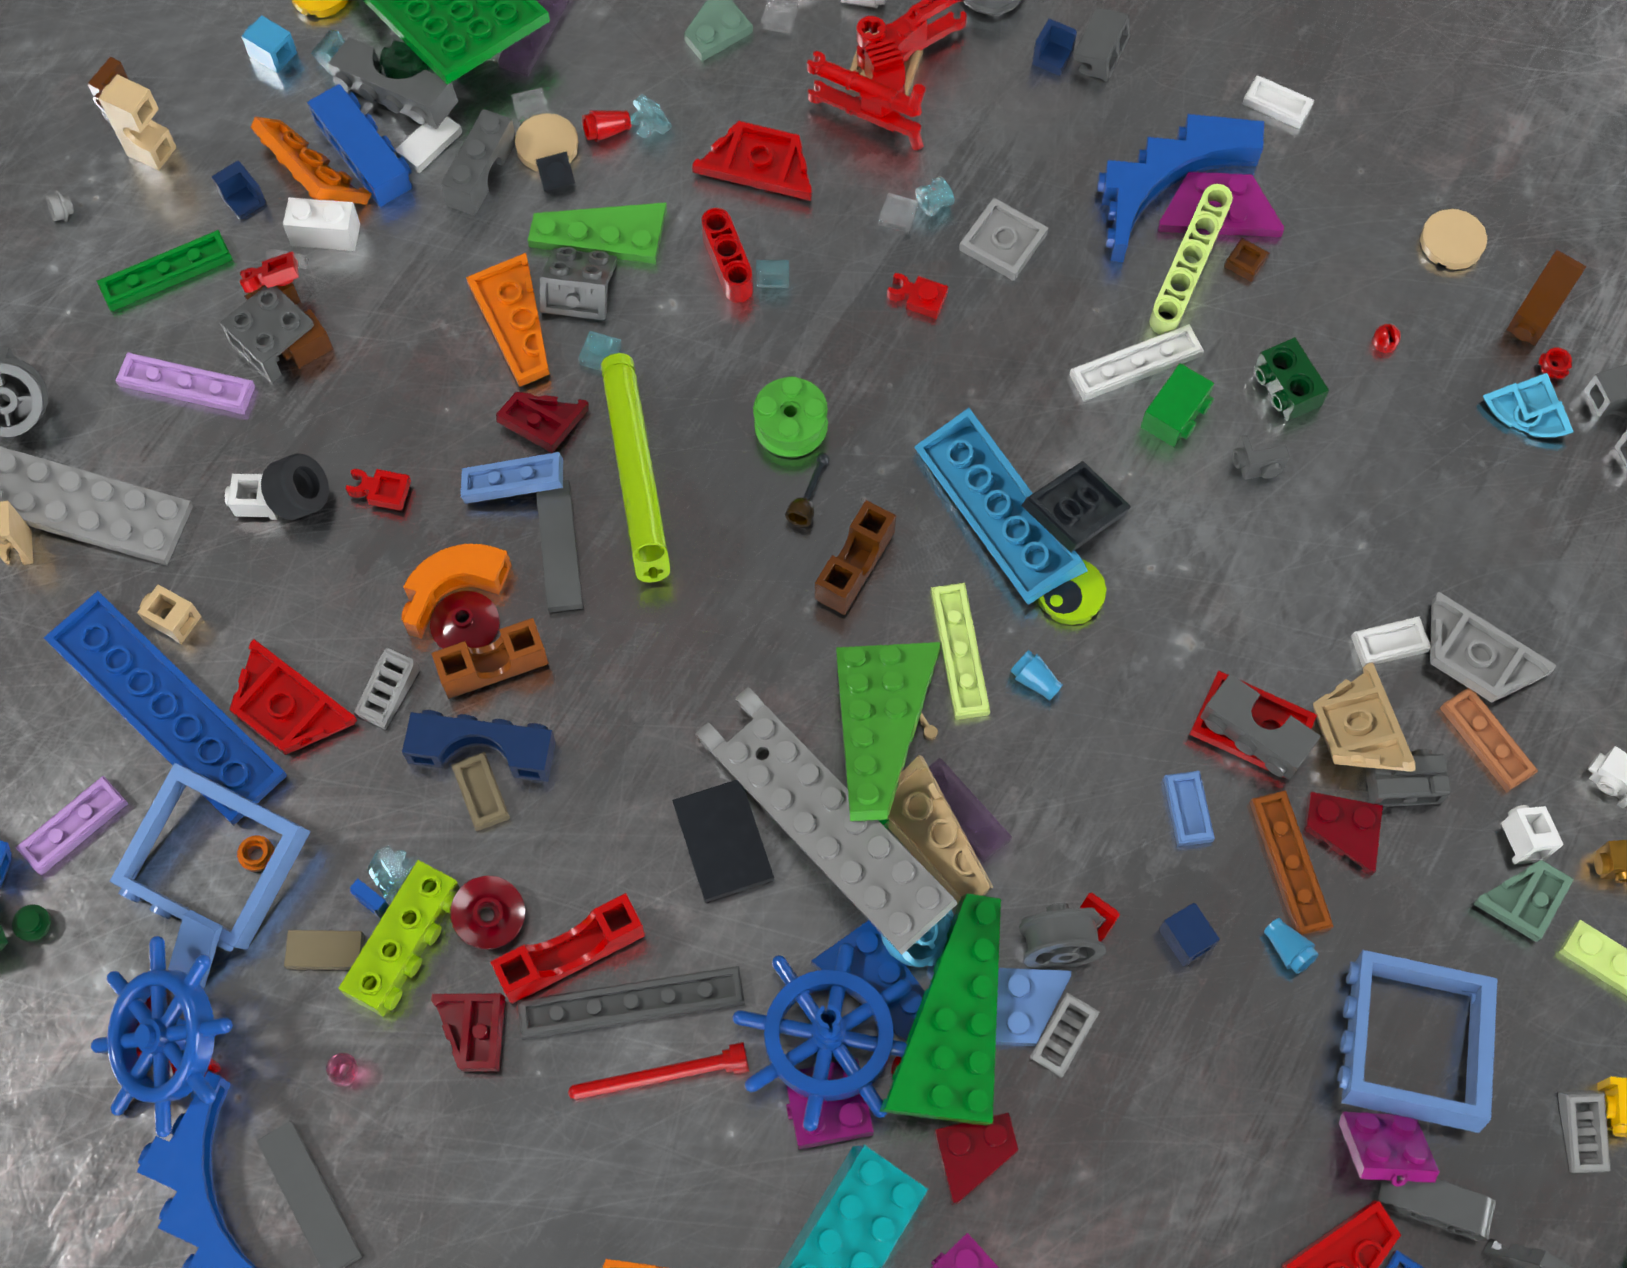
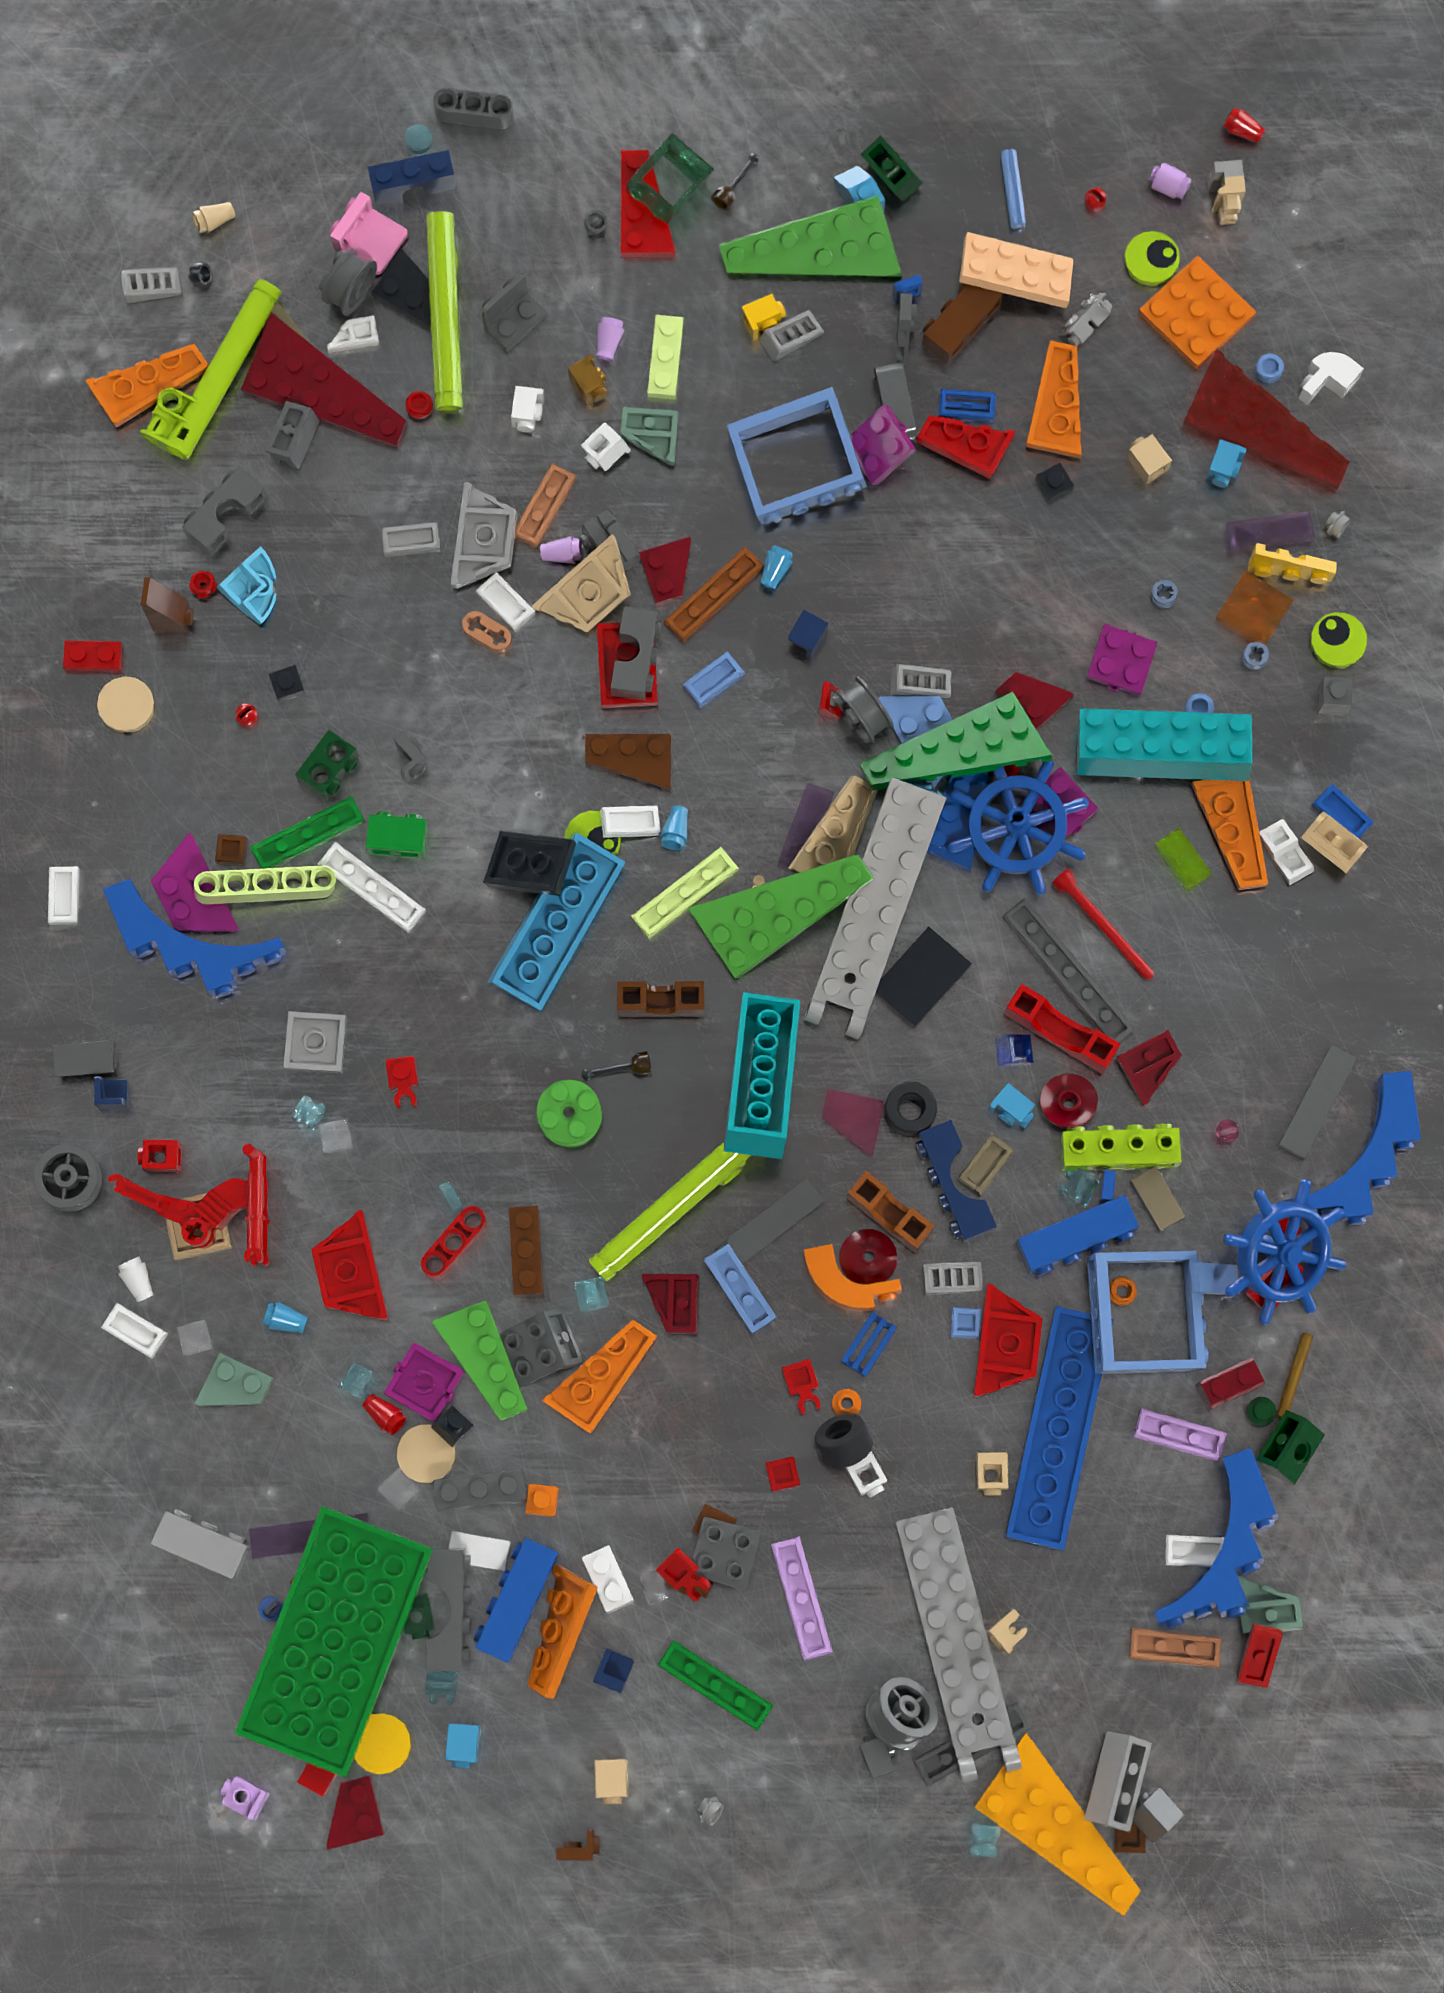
camera: 120 degrees left, 10 degrees up
none -> red plate [63,640,123,672]
none -> red brick [137,1139,182,1173]
none -> green tile [250,796,366,869]
none -> dark azure cone [262,1301,307,1333]
none -> black plate [269,665,305,703]
none -> light grey tile [381,522,441,557]
none -> magenta plate [384,1342,465,1423]
none -> nougat beam [462,611,512,654]
none -> reddish brown arch [509,1205,544,1299]
none -> orange plate [525,1484,559,1518]
none -> lavender cone [540,536,583,564]
none -> reddish brown wing [585,734,671,792]
none -> white tile [600,805,661,838]
none -> teal brick [724,992,800,1159]
none -> red tile [765,1456,801,1492]
none -> clear pink wing [821,1089,884,1157]
none -> orange plate [832,1389,862,1415]
none -> blue tile [841,1311,897,1378]
none -> black tyre [884,1082,937,1137]
none -> medium blue tile [950,1307,982,1339]
none -> dark azure brick [988,1083,1035,1129]
none -> clear blue slope [995,1034,1034,1067]
none -> blue brick [1016,1195,1139,1277]
none -> clear neon green plate [1155,828,1212,891]
none -> dark red brick [1196,1357,1265,1412]
none -> pearl gold bar [1276,1332,1314,1418]

